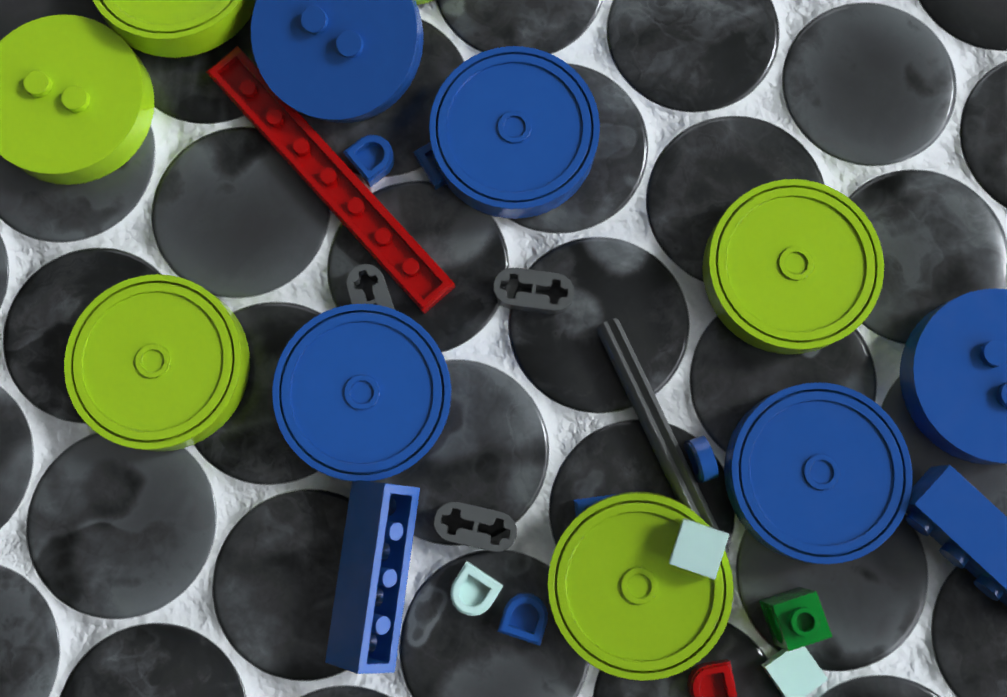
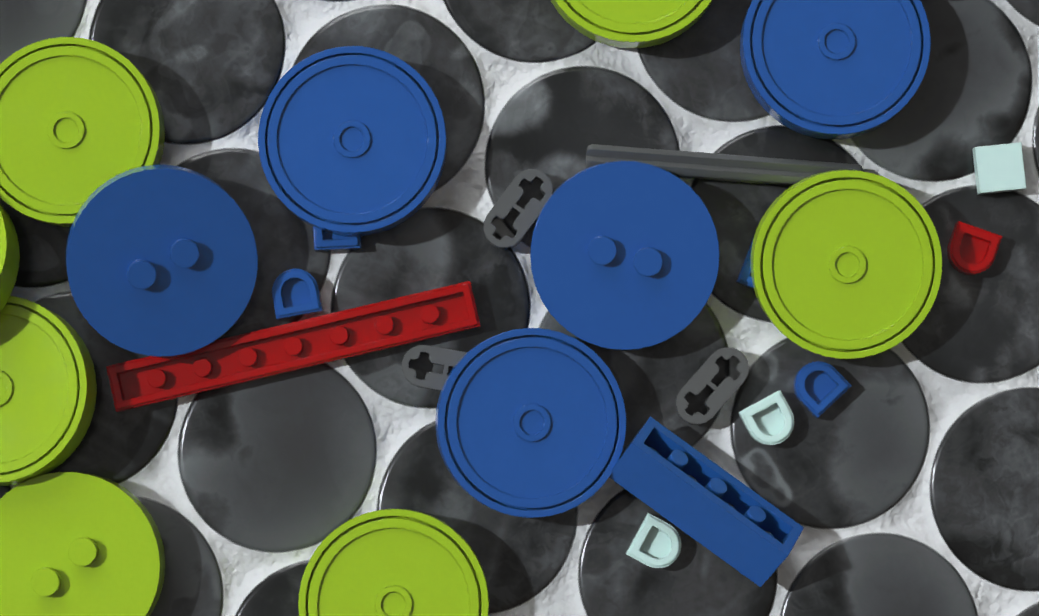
camera: 60 degrees left, 5 degrees up
light aqua tile [669,518,729,579] -> none
blue tile [683,436,719,483] -> none
green brick [759,587,833,651] -> none
none -> blue brick [530,160,719,350]
none -> light aqua tile [625,513,681,568]

